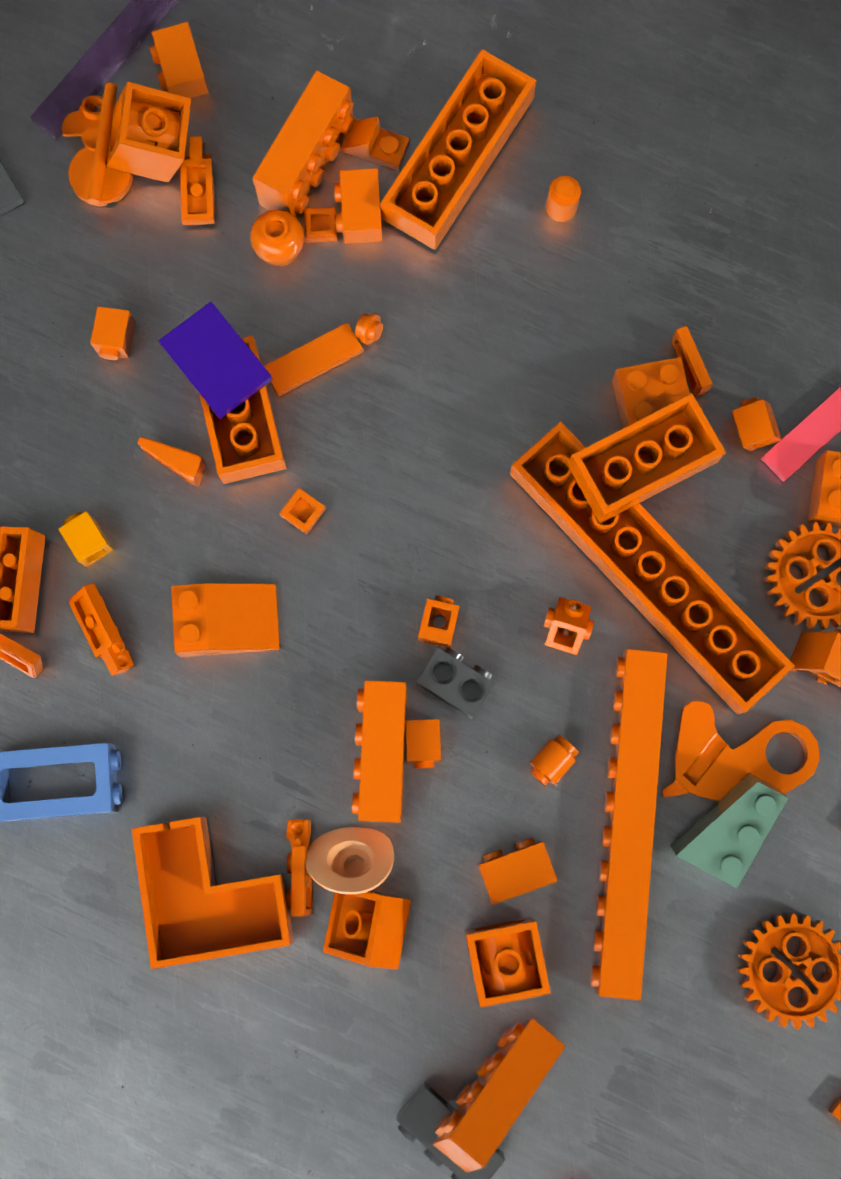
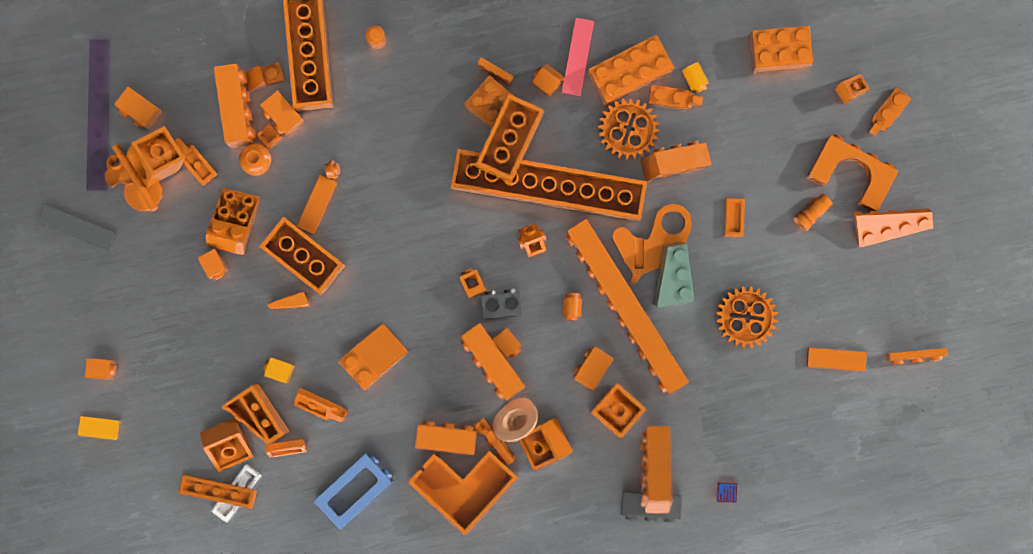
camera: 40 degrees left, 5 degrees up
dark purple tile [158,302,273,419] -> none
orange plate [279,488,326,535] -> none
none -> orange slope [206,188,260,255]
none -> orange brick [415,421,477,455]

